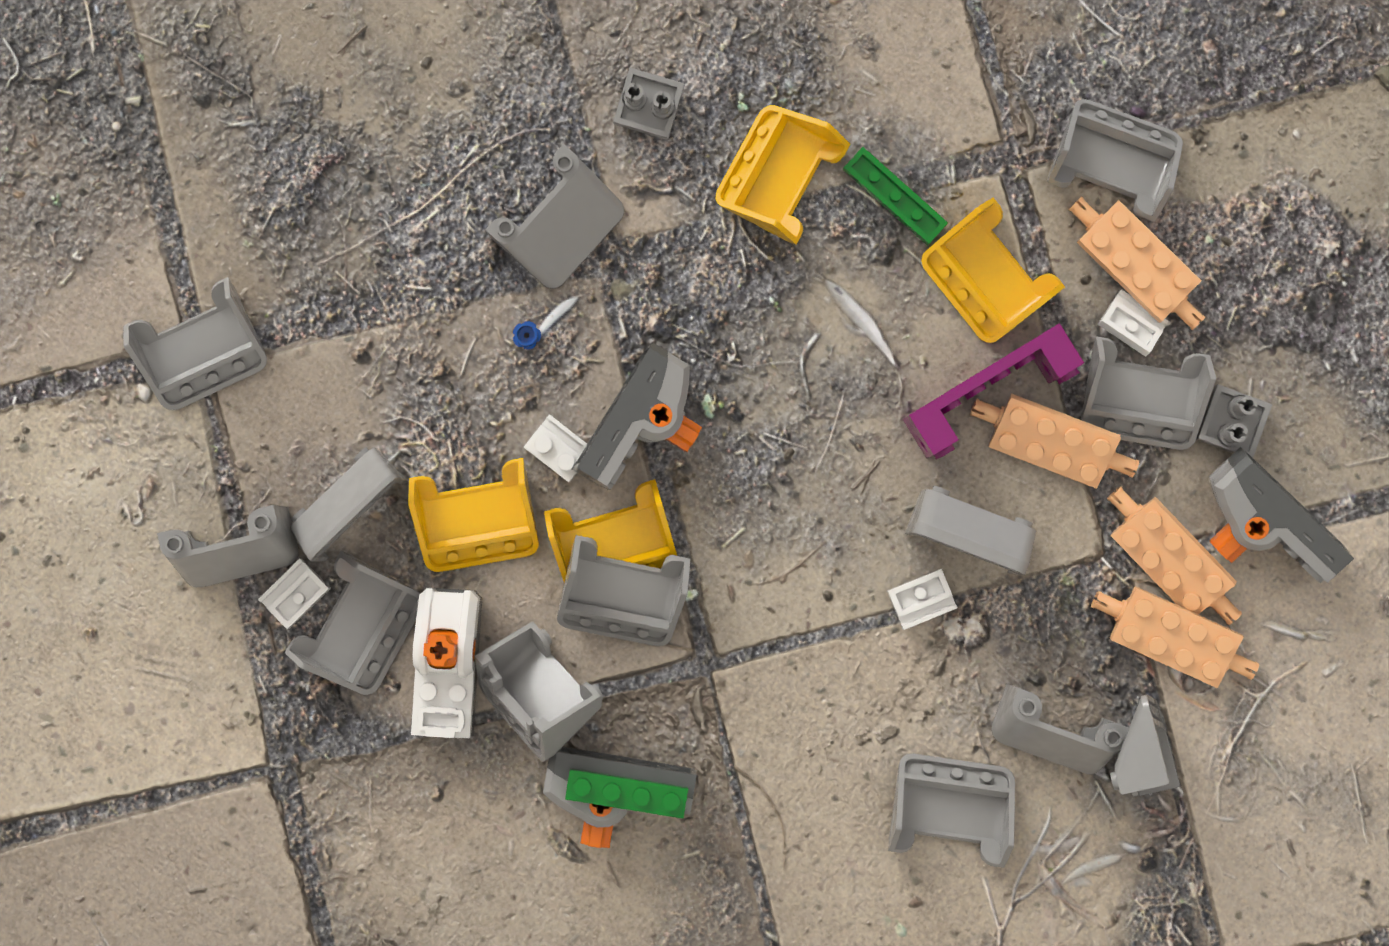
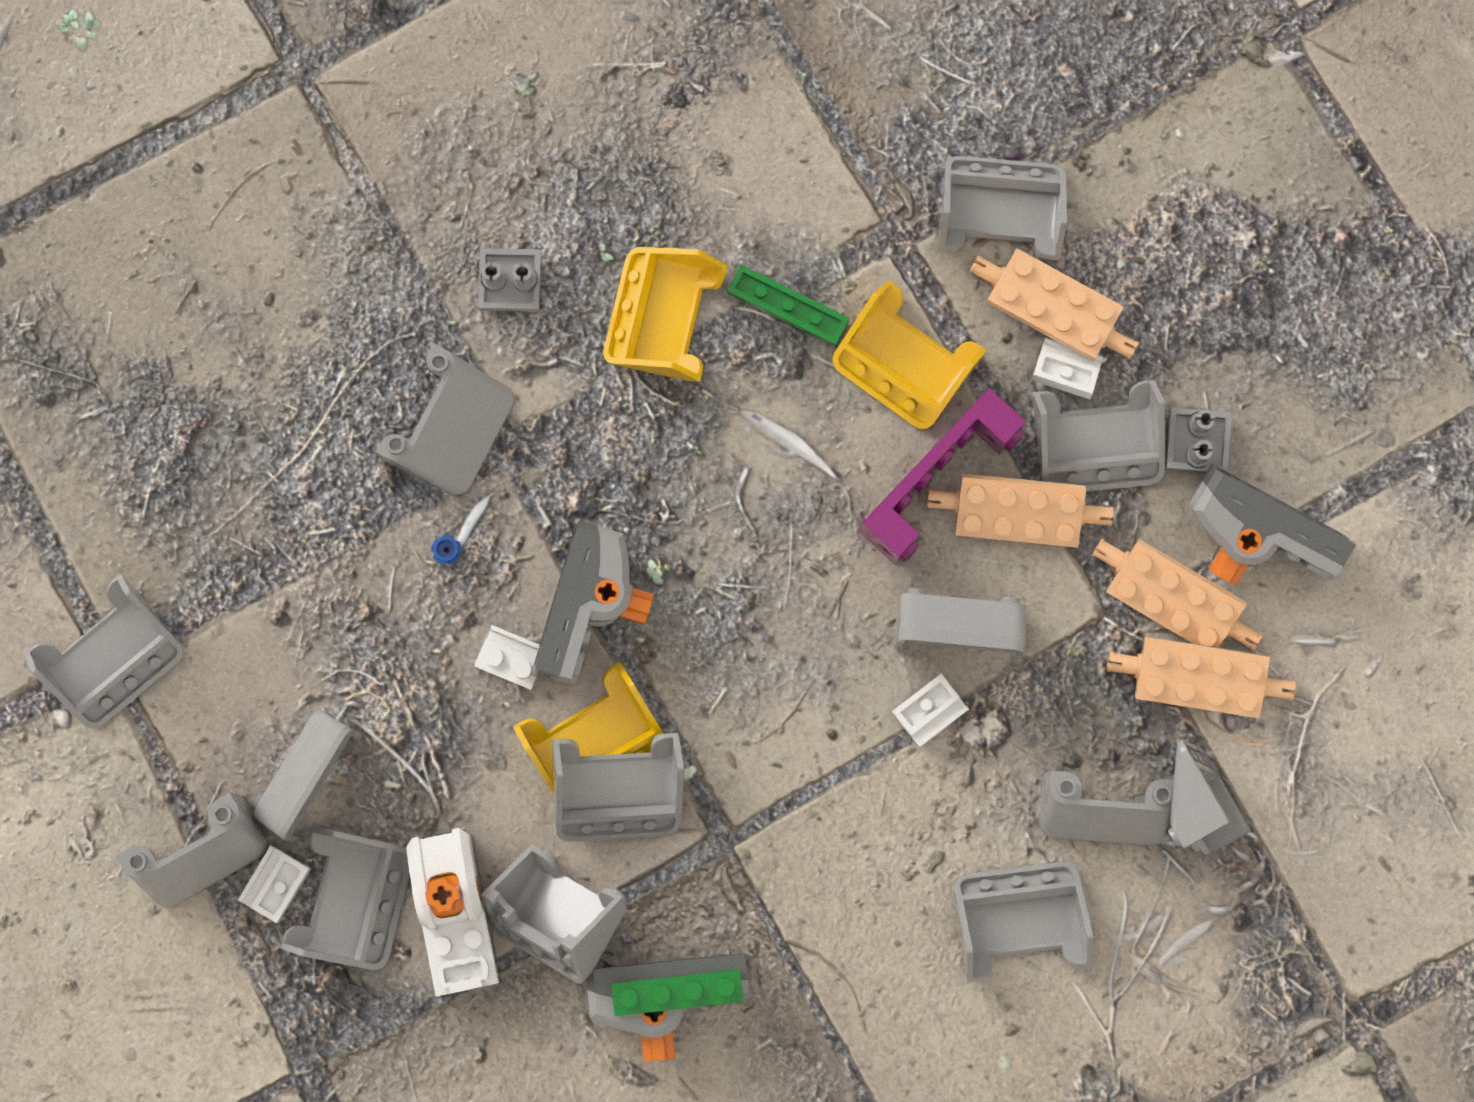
camera: 15 degrees left, 5 degrees down
yellow windscreen [408,458,539,572] -> none

